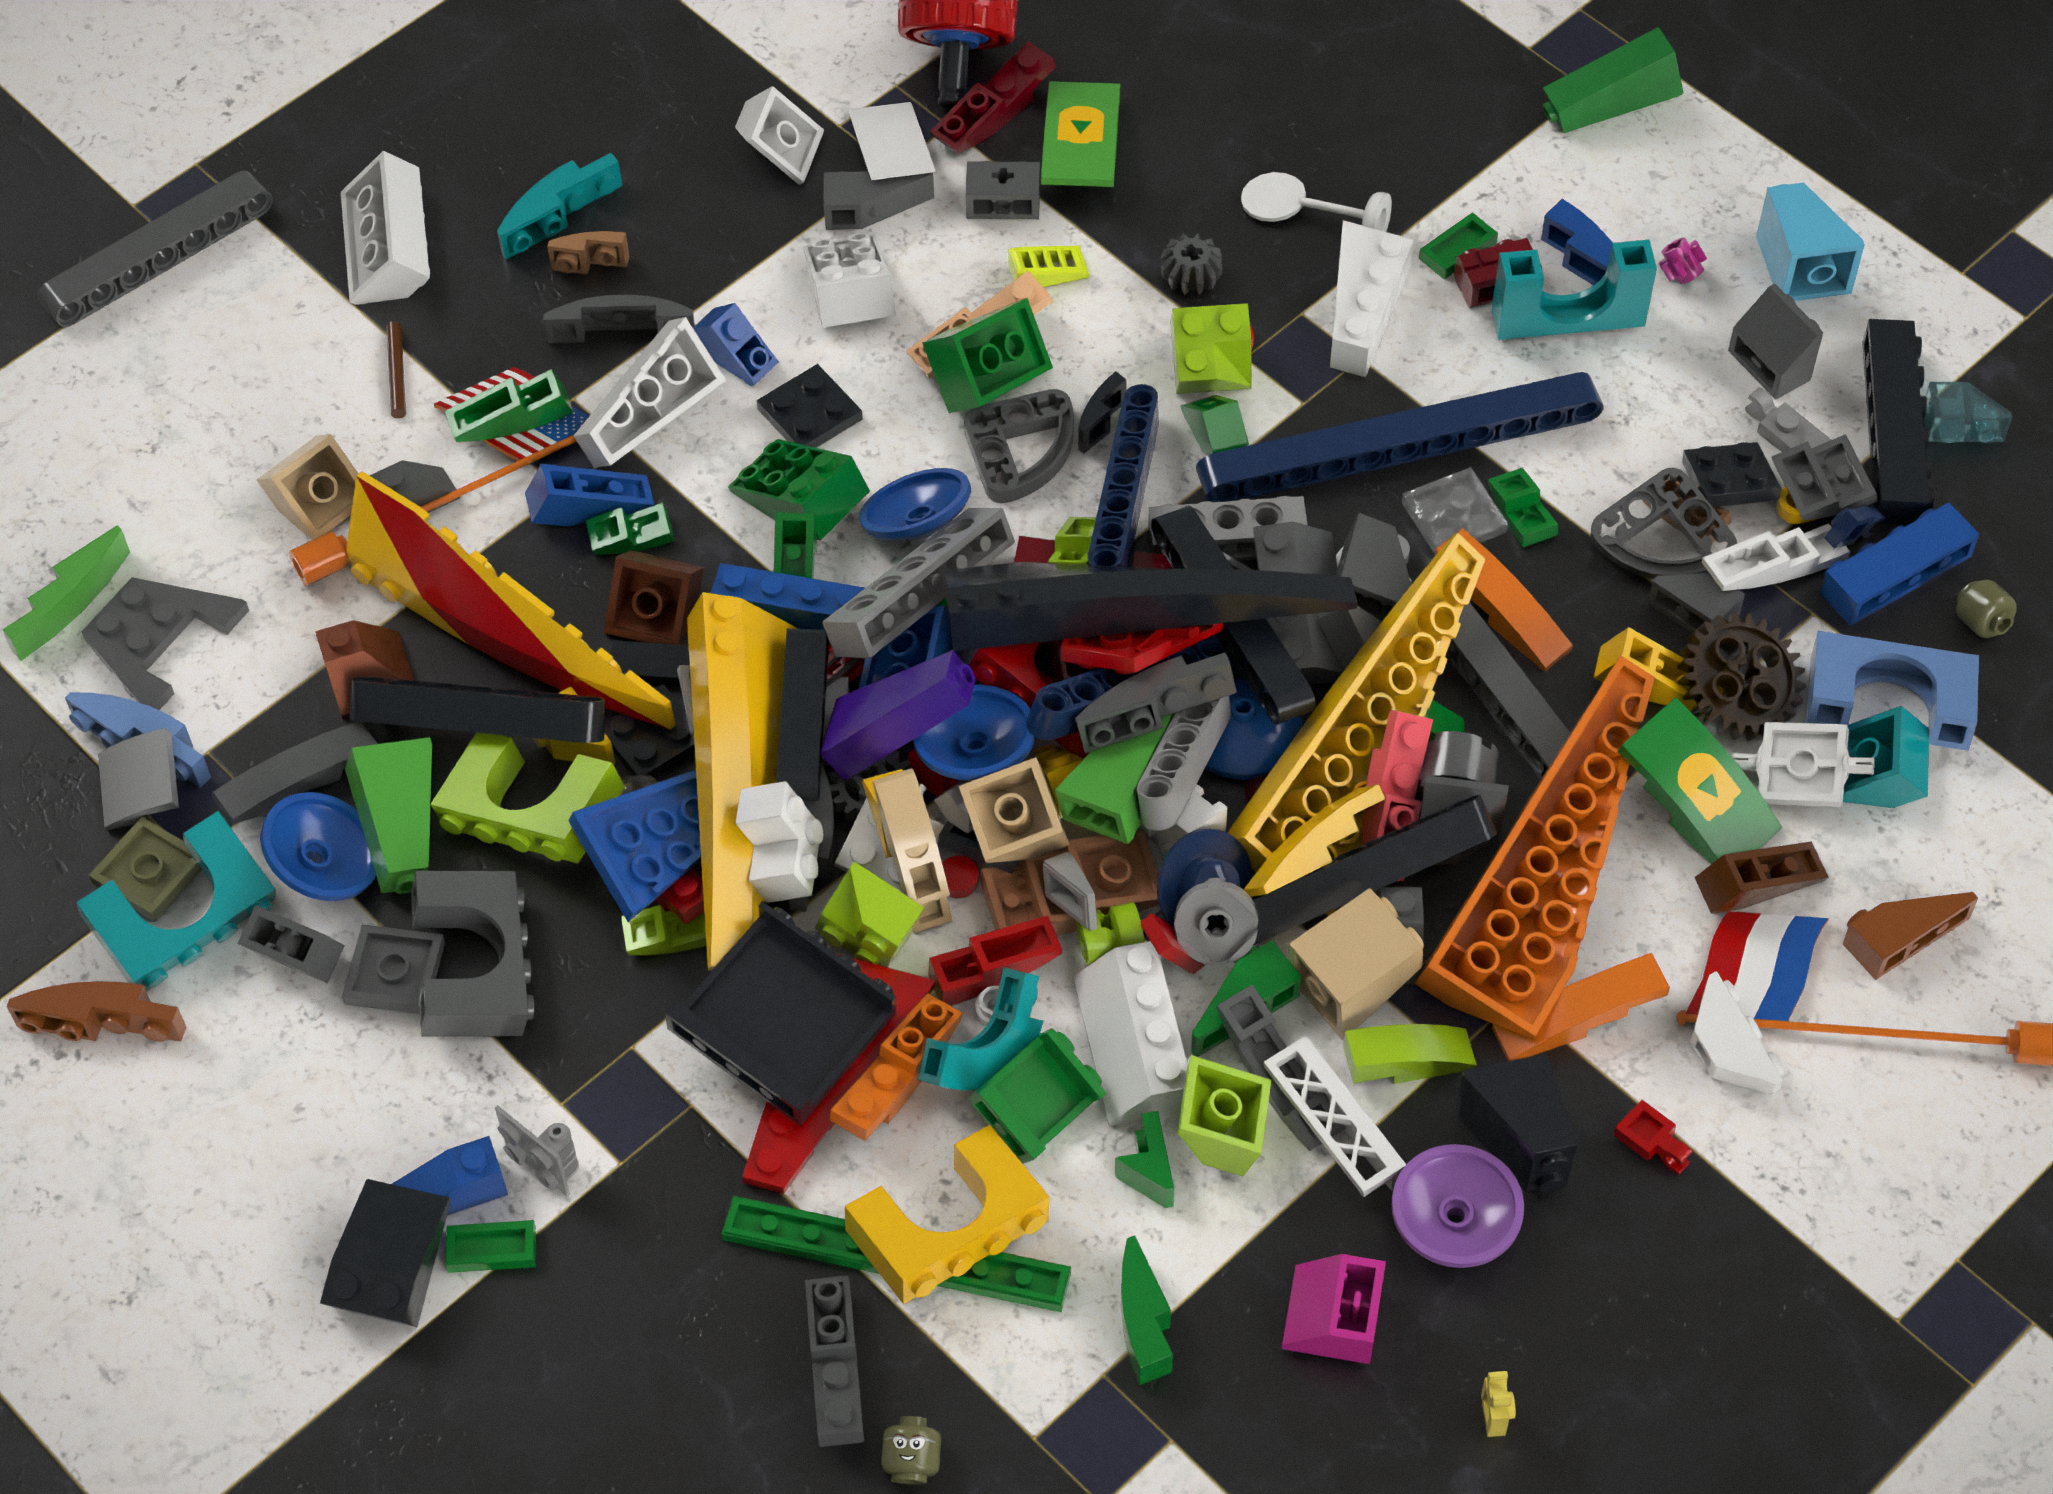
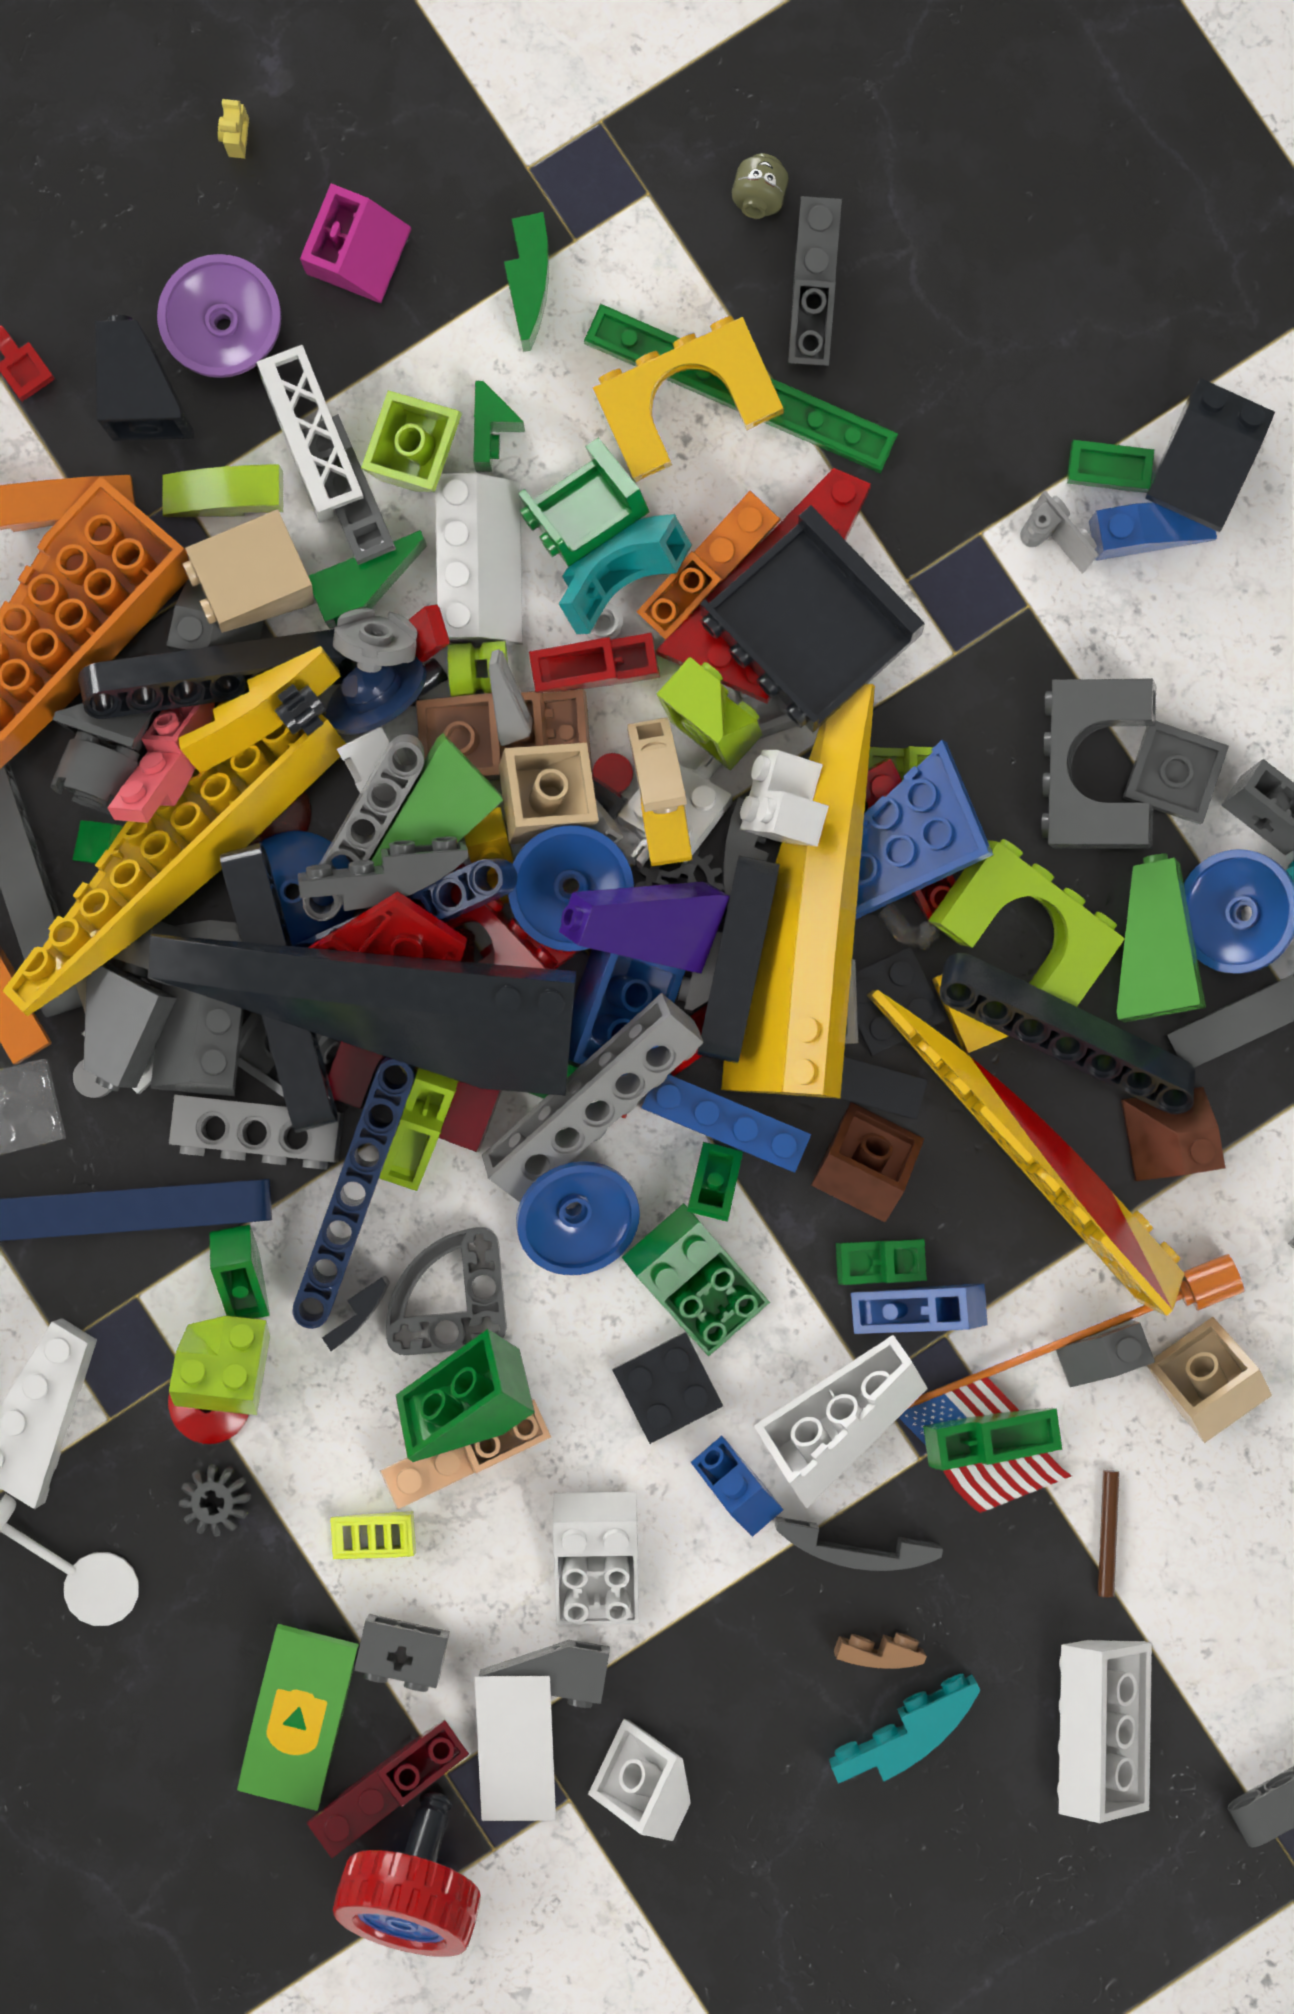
camera: 170 degrees left, 30 degrees up
none -> black gear [274,684,327,736]

